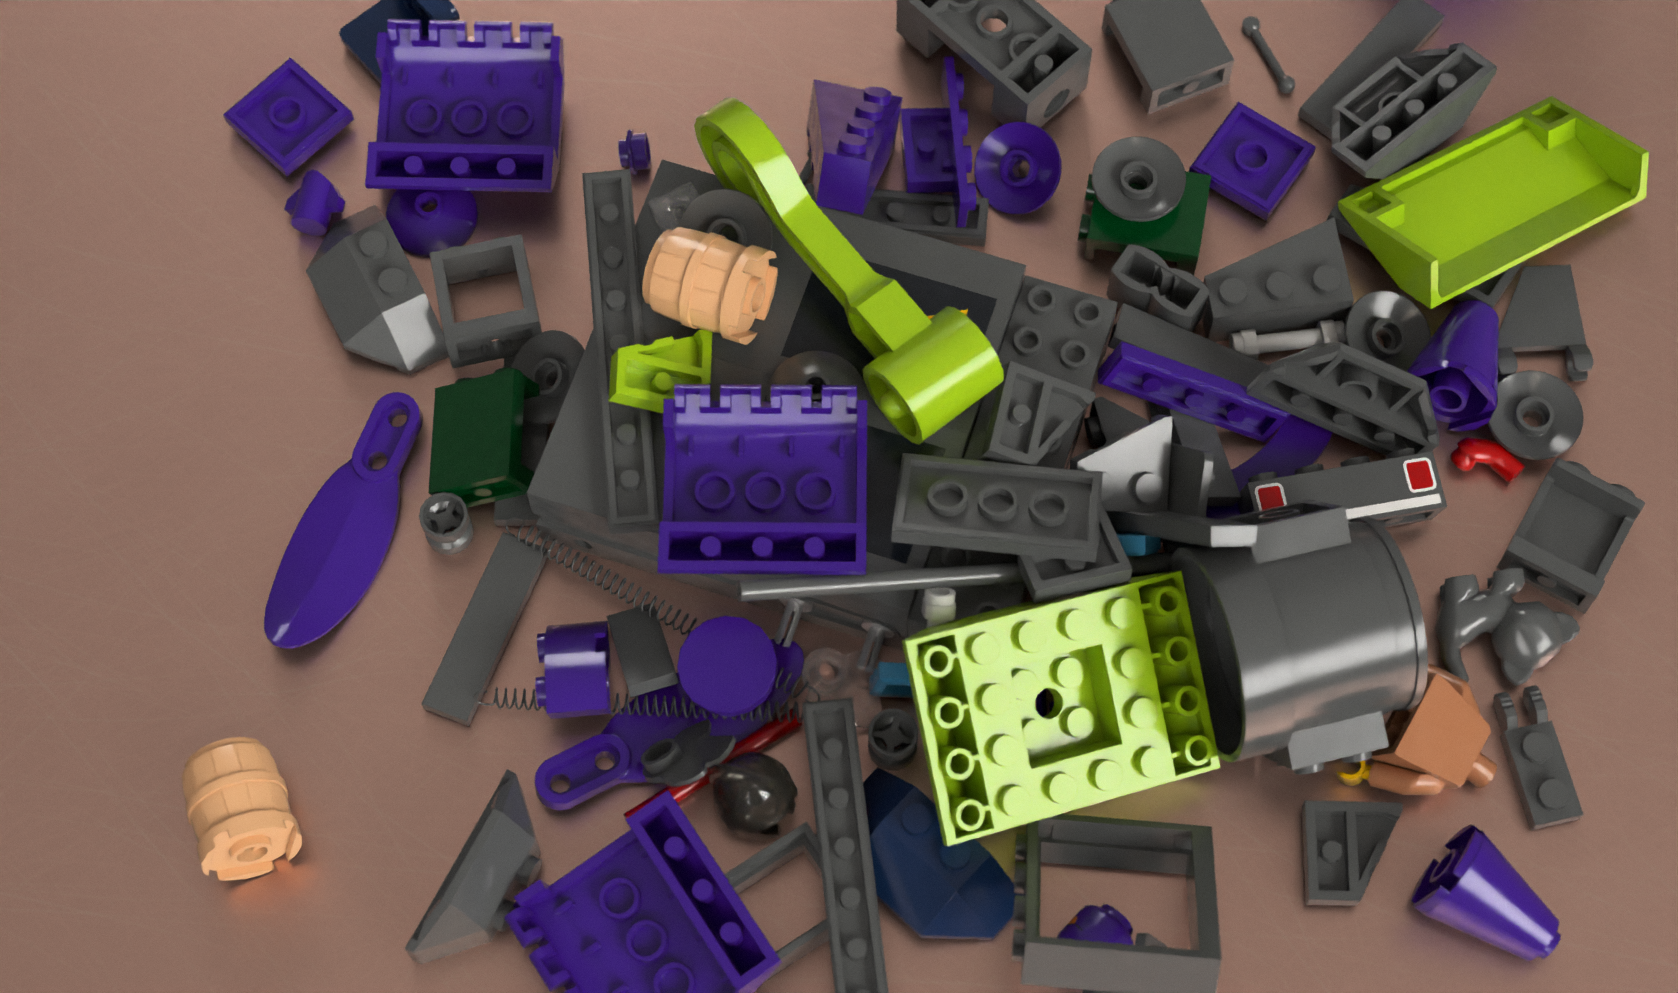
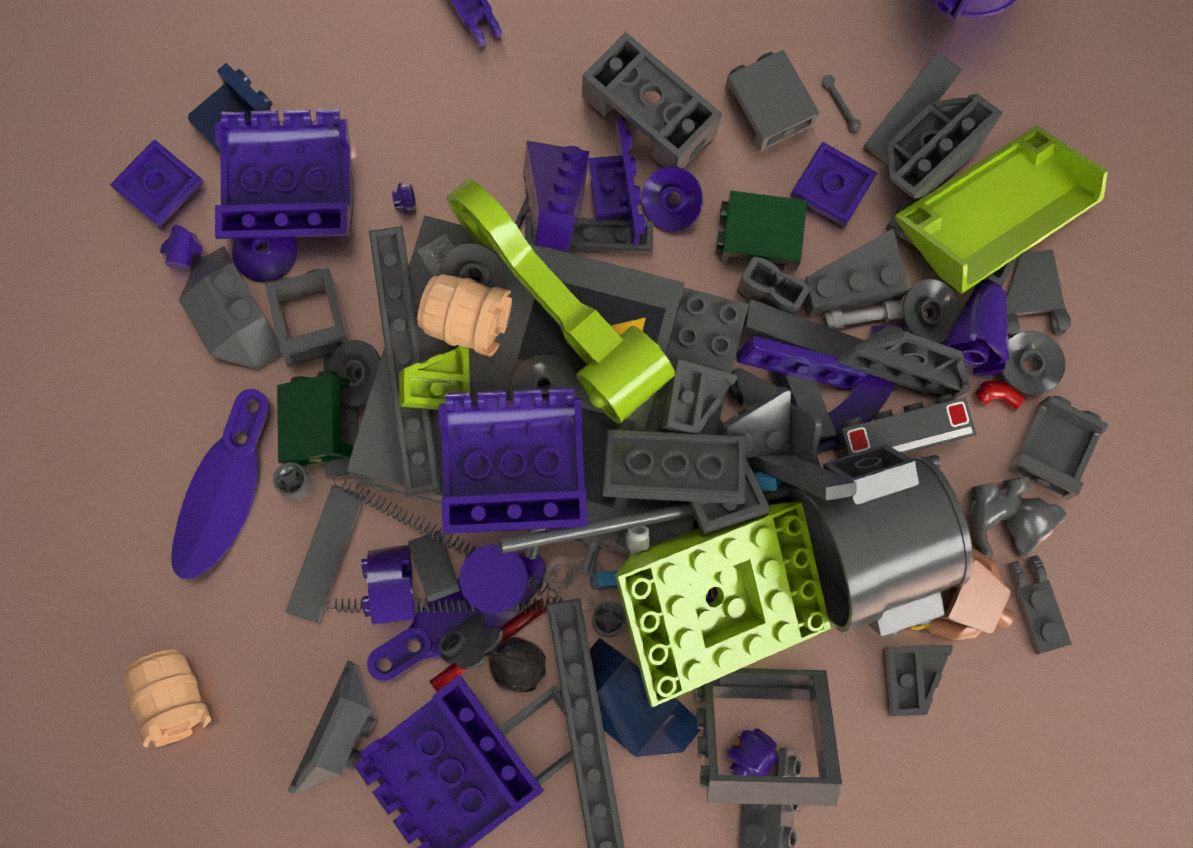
camera: 10 degrees left, 10 degrees up
dark grey dish [1092,137,1186,222] -> none
dark purple cone [1411,824,1561,961] -> none

